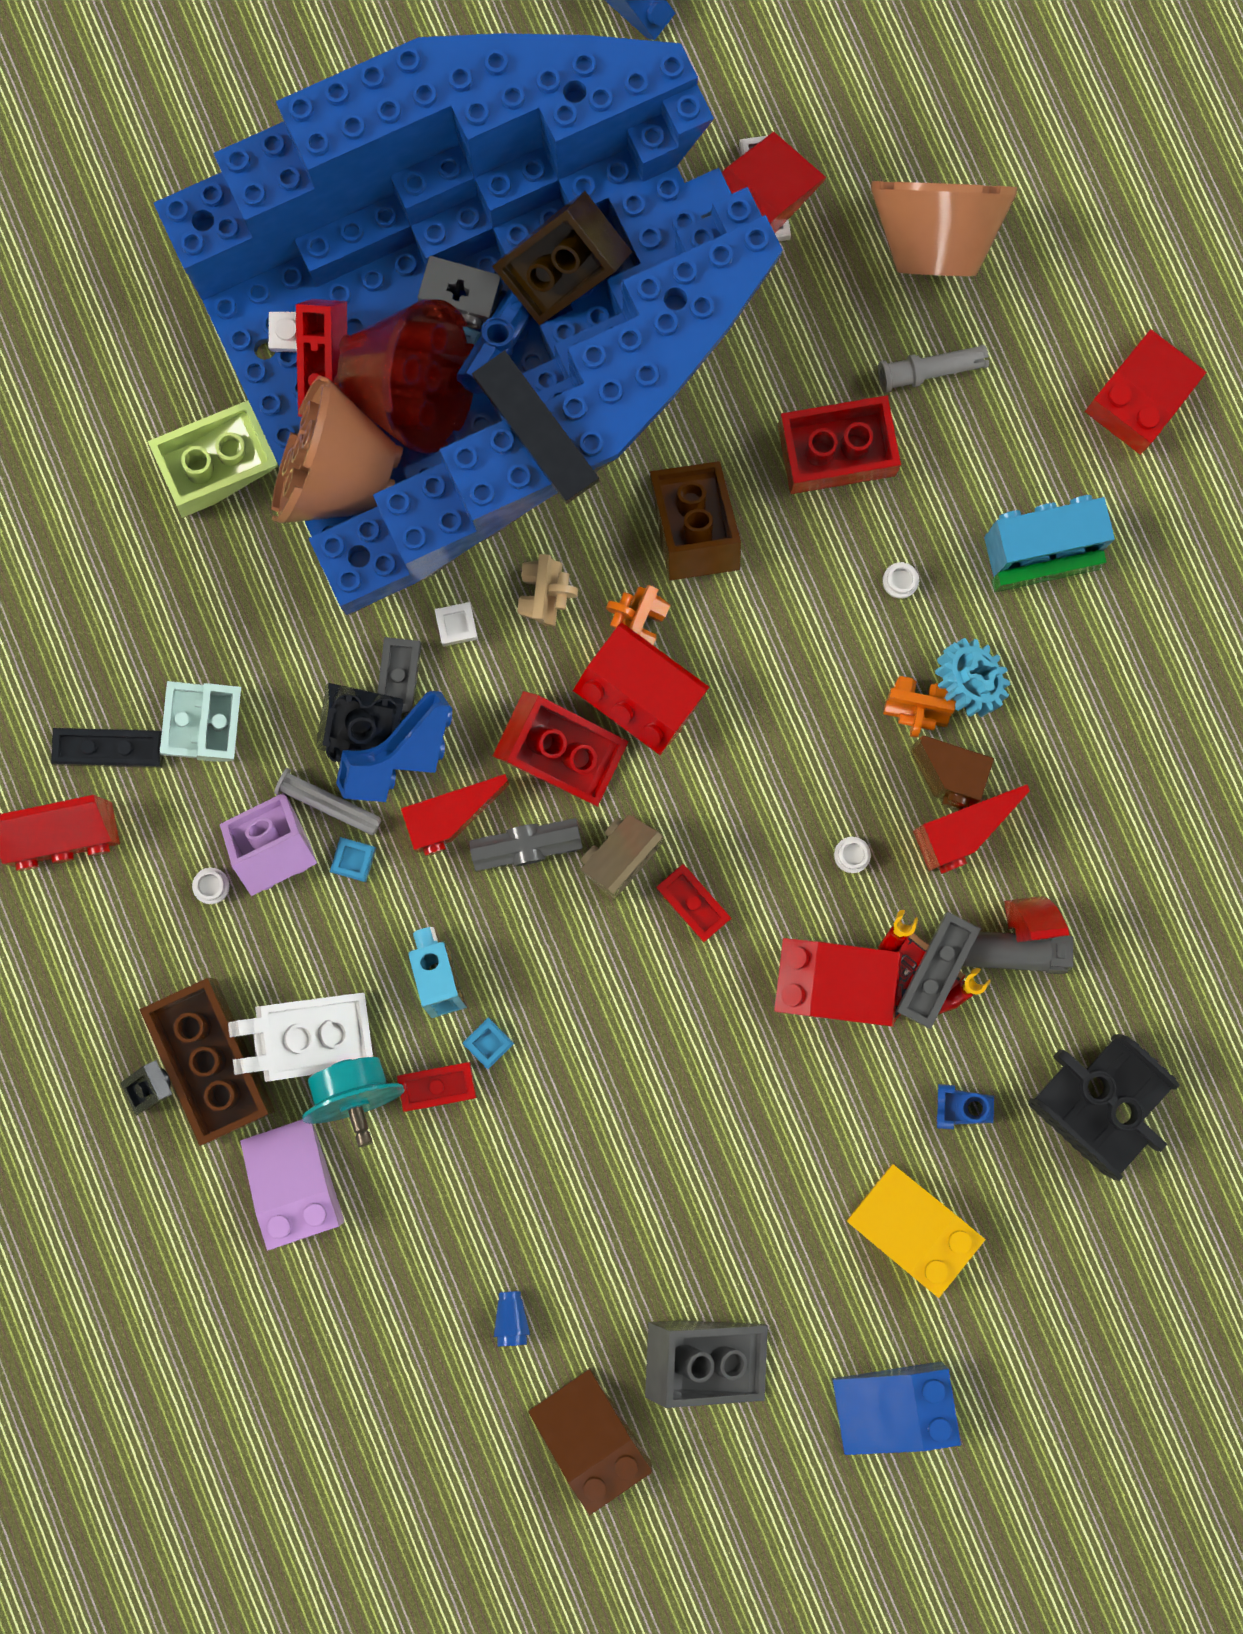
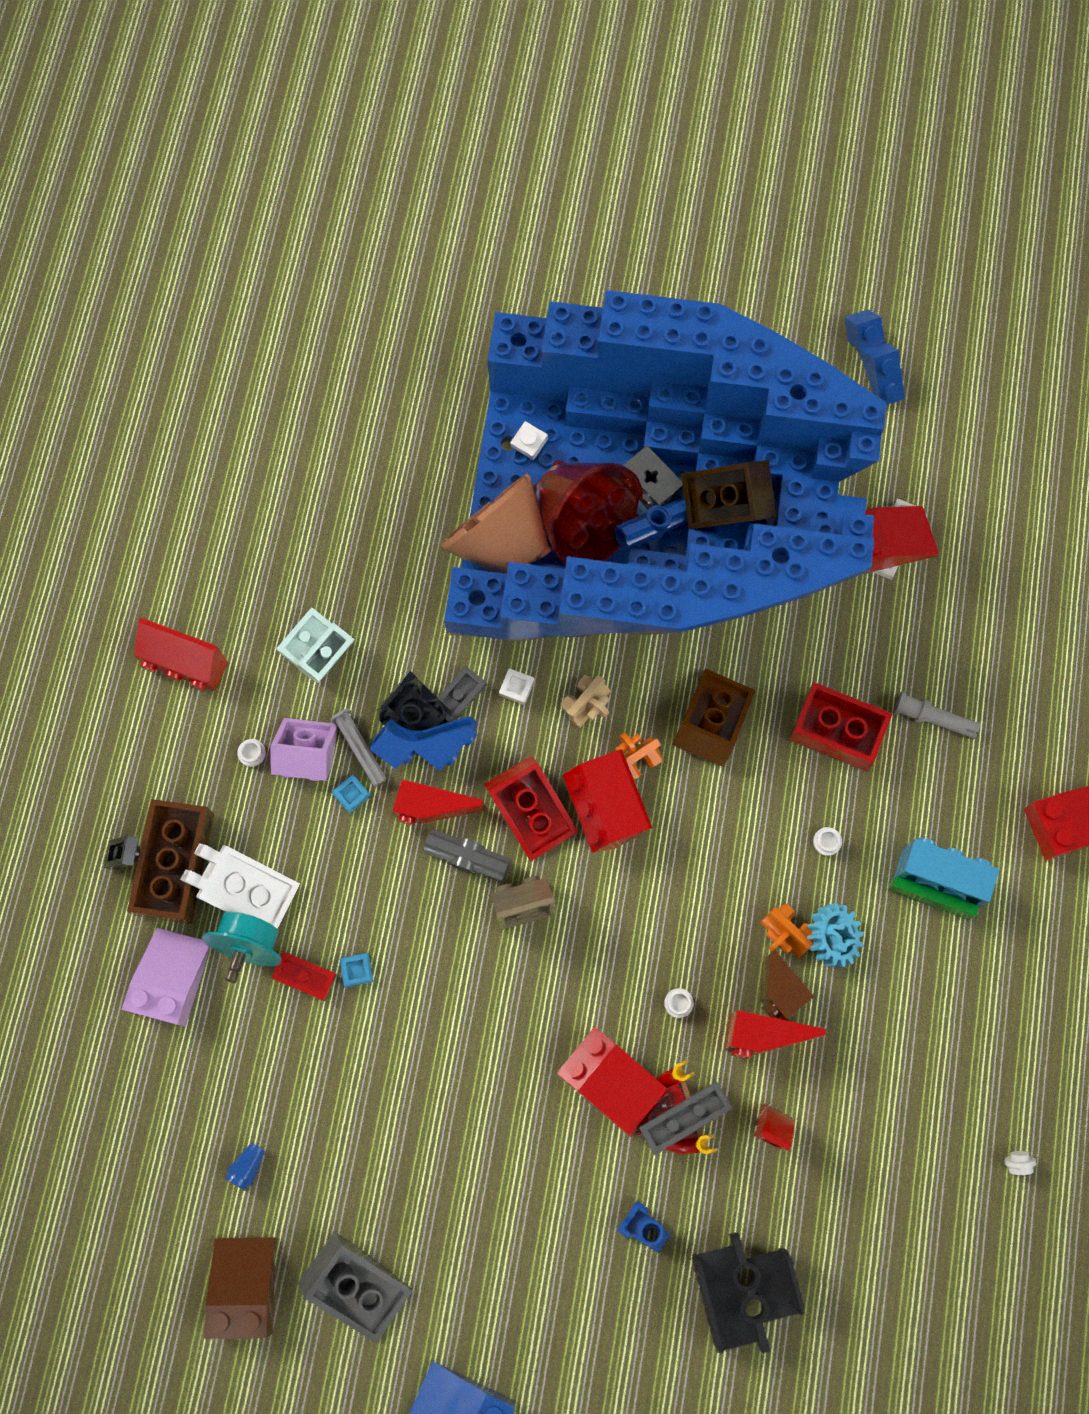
camera: 35 degrees right, 10 degrees down
black tile [51,728,163,768] -> none
yellowish green slope [148,400,279,518] -> none
red slope [296,299,347,417] -> none
medium azure torso [408,927,467,1018] -> none
black tile [472,350,599,505] -> none
red plate [656,863,732,943] -> none
yellow slope [846,1164,986,1298] -> none
nougat cone [871,181,1017,276] -> none
dark grey piece [963,931,1073,974] -> none

